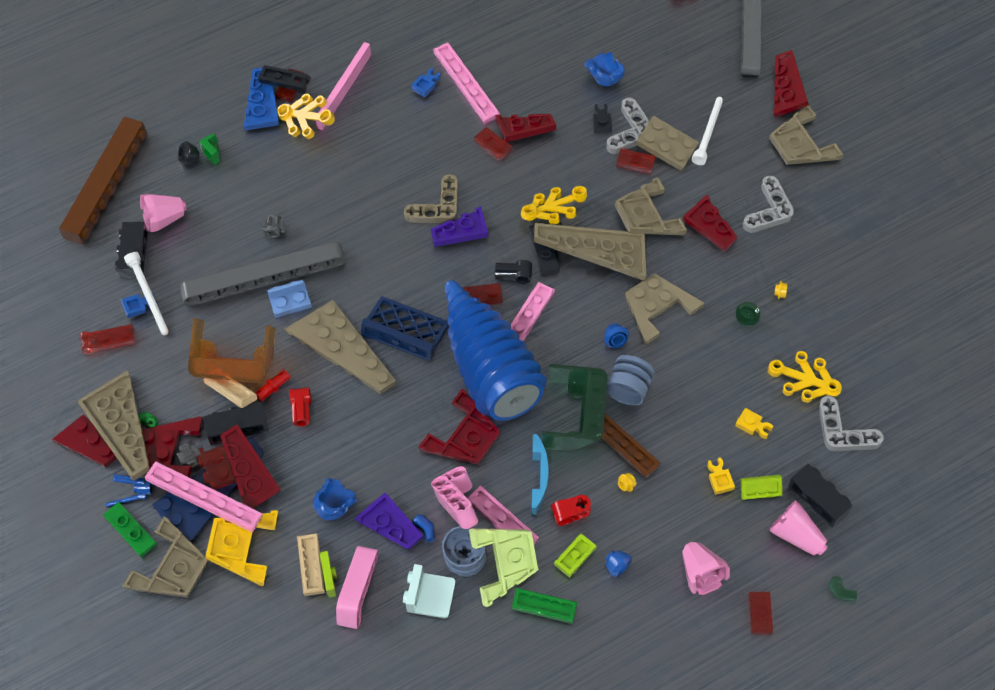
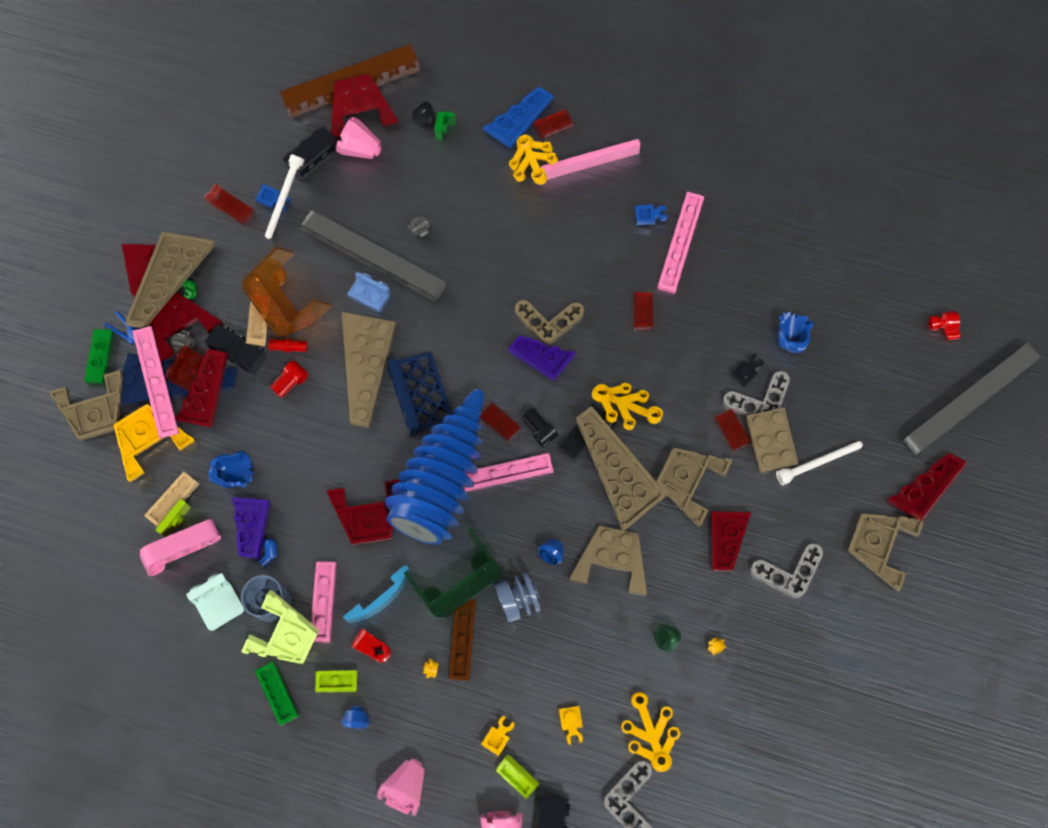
camera: 50 degrees right, 10 degrees up
black plate [258,65,311,94] -> none
bright pink beam [431,466,478,529] -> none
dark red wing [495,114,557,142] -> none
none -> dark red wing [331,74,398,138]

